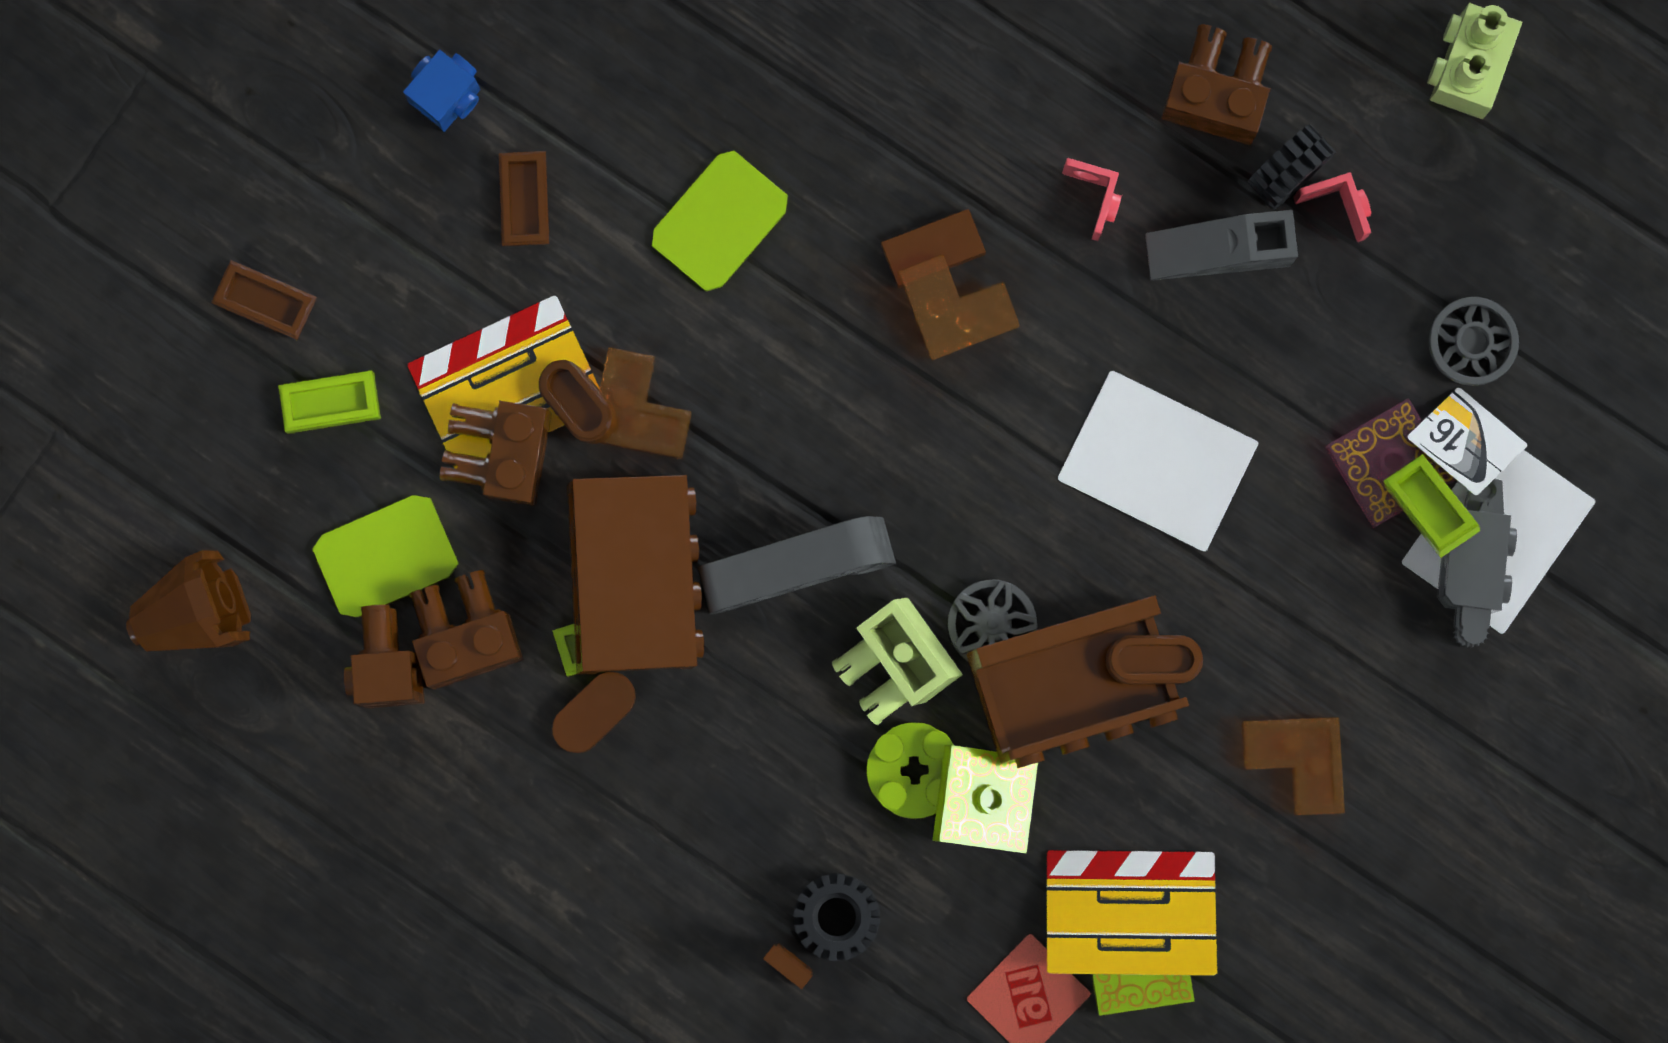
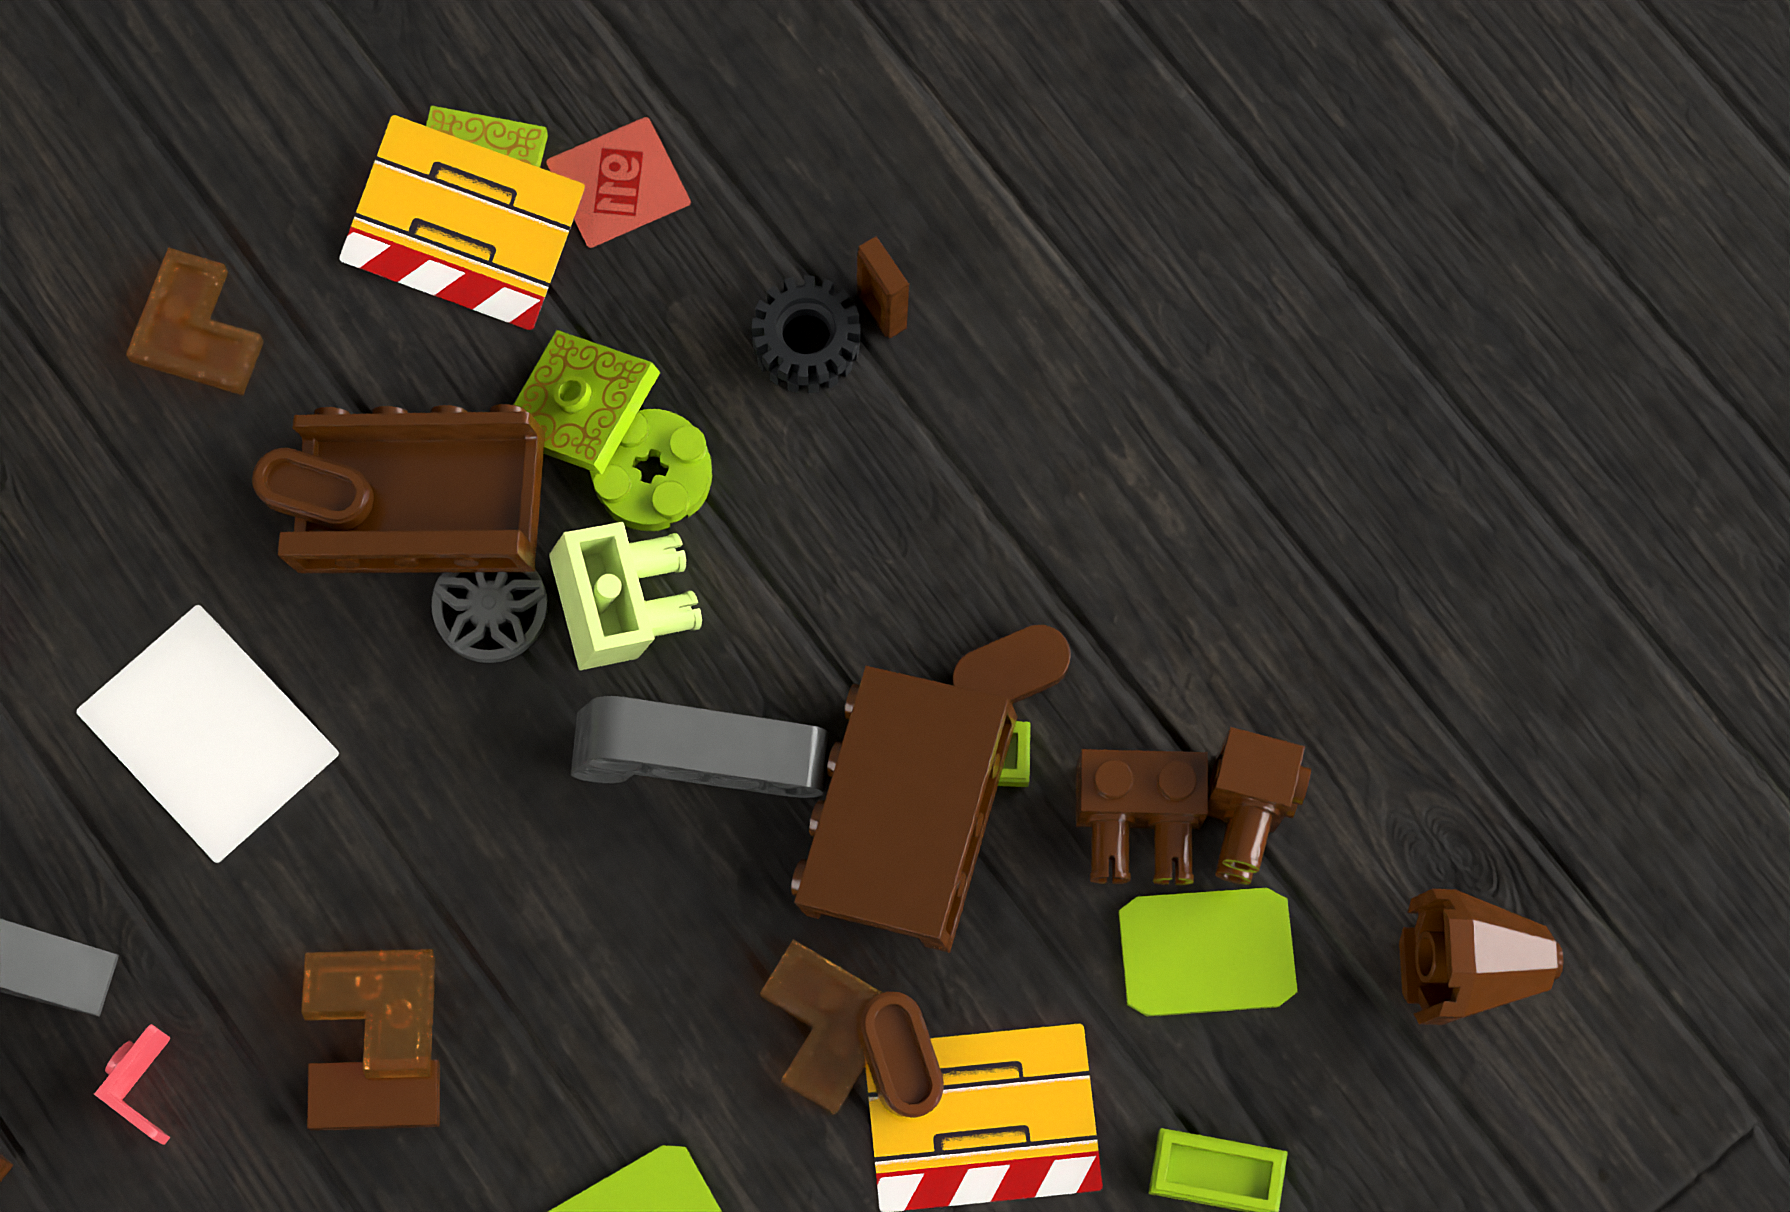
camera: 165 degrees left, 10 degrees down
reddish brown brick [440,400,552,506] -> none

